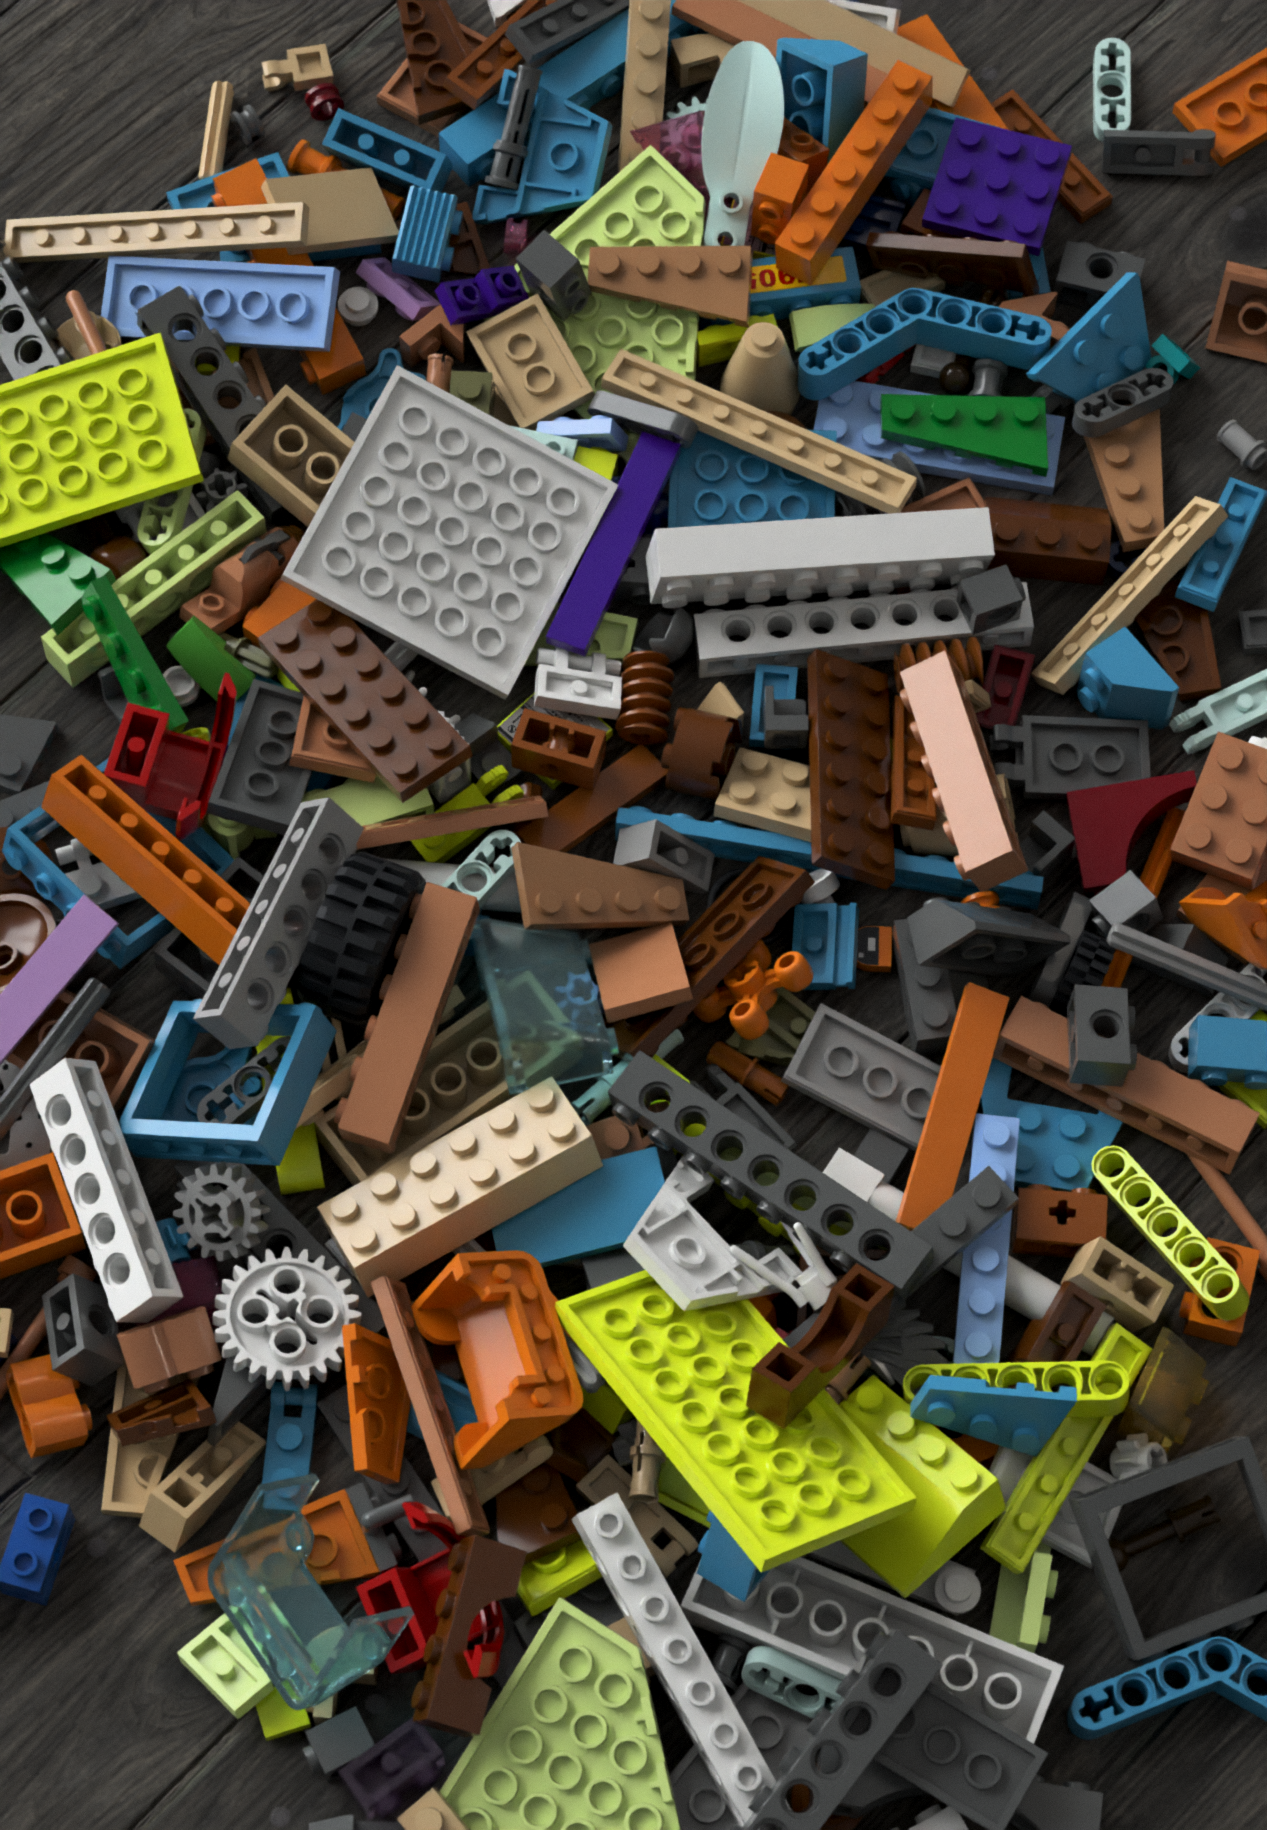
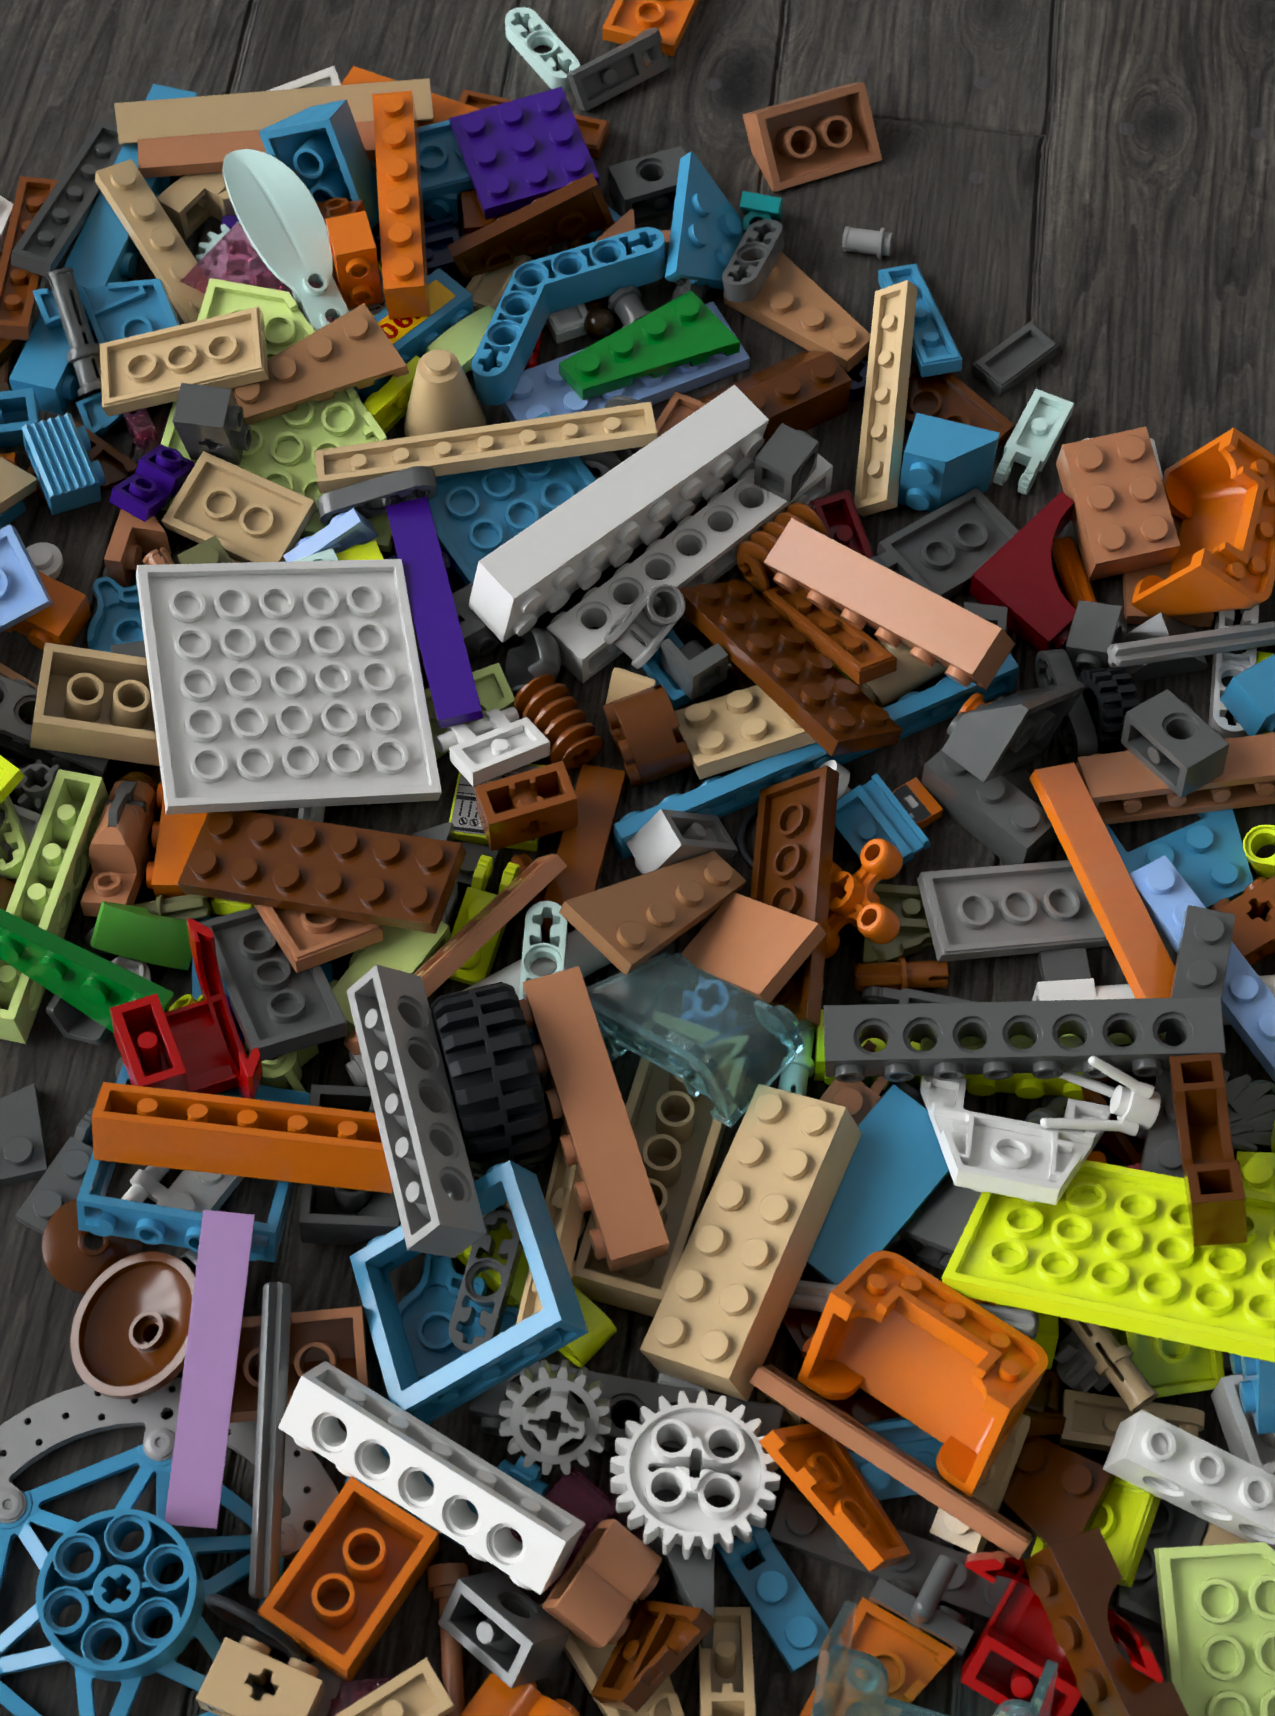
camera: 35 degrees left, 5 degrees down
lavender plate [356,257,440,321] -> none
none -> tan tile [100,307,269,417]
none -> light grey piece [604,584,685,669]

